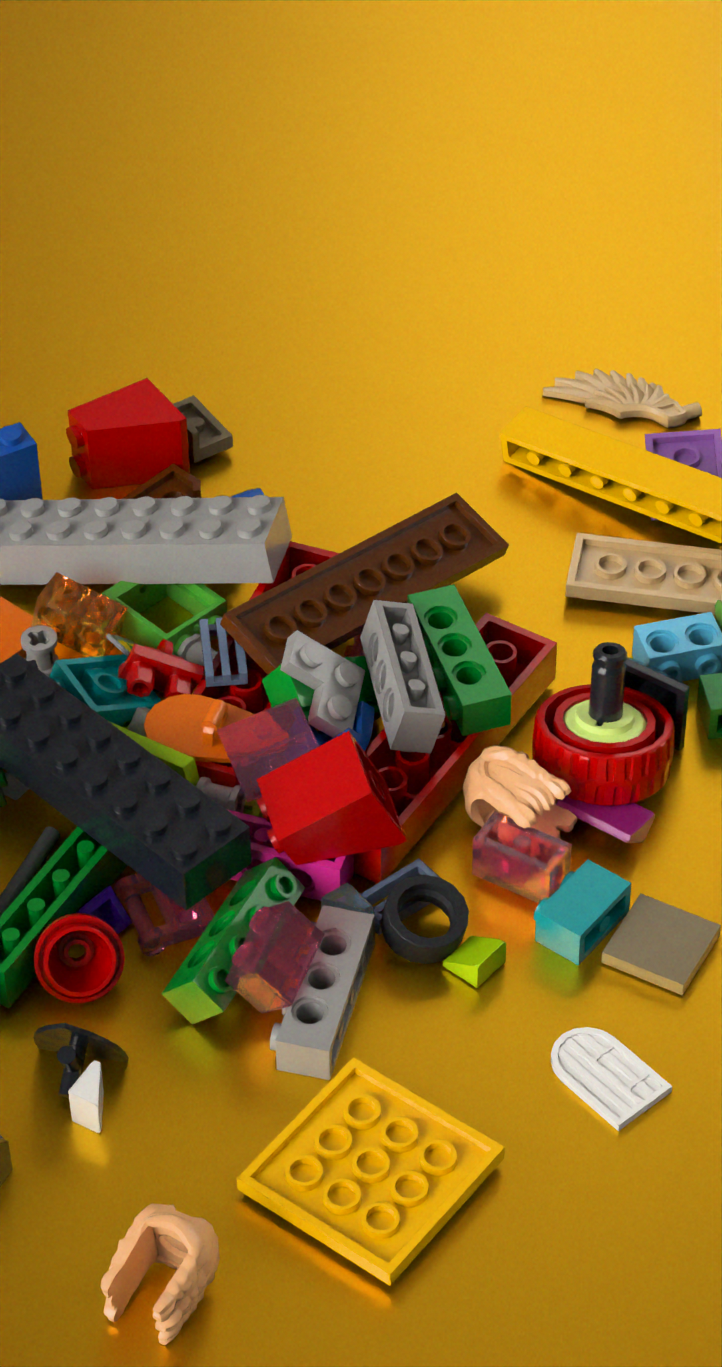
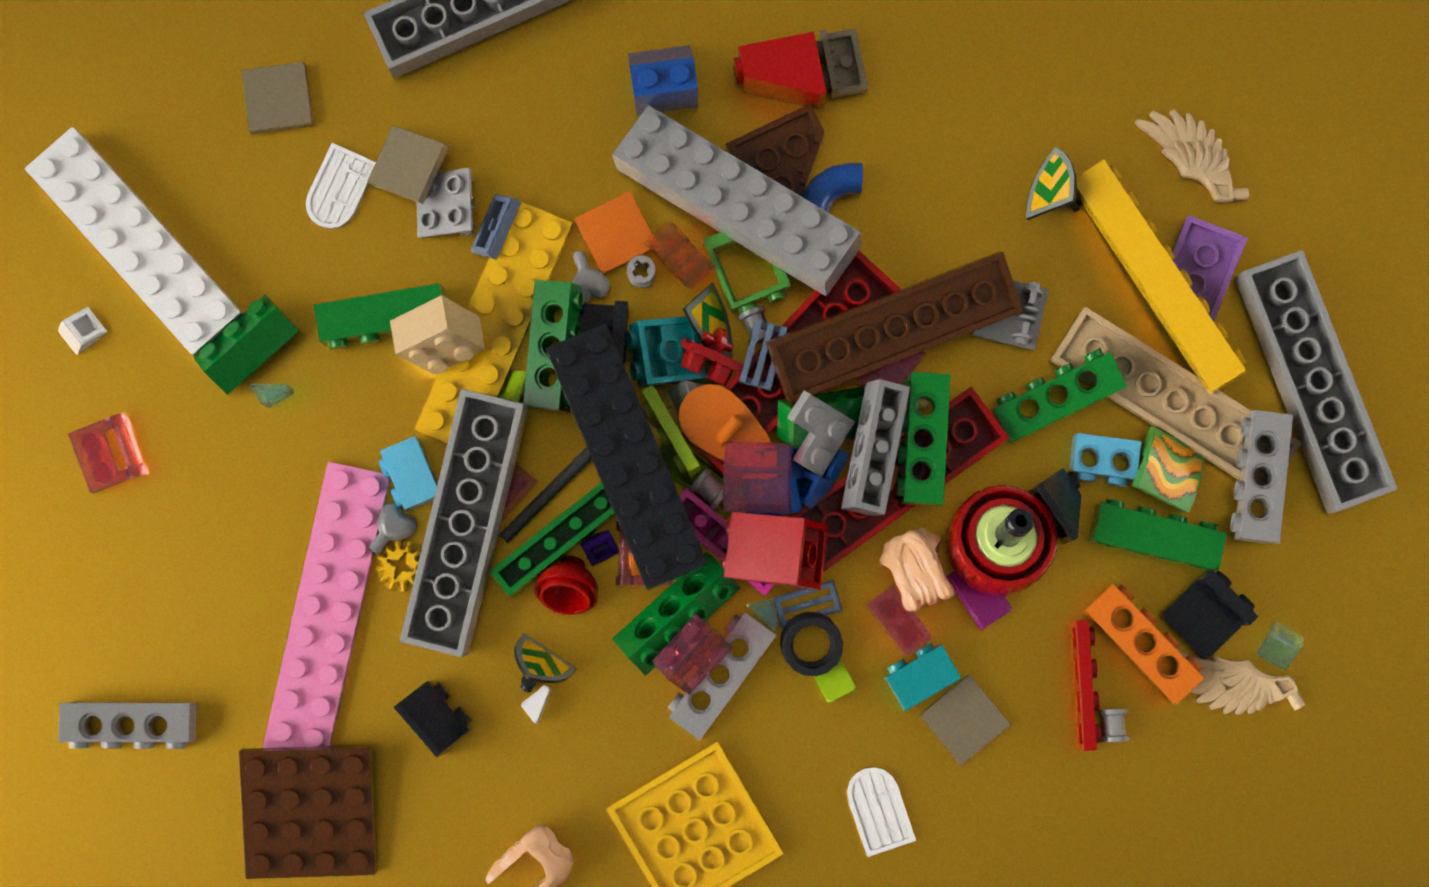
camera: 20 degrees right, 40 degrees up
none -> light grey hinge [973,281,1049,350]
none -> green brick [993,348,1127,443]
none -> shield [1026,146,1081,220]

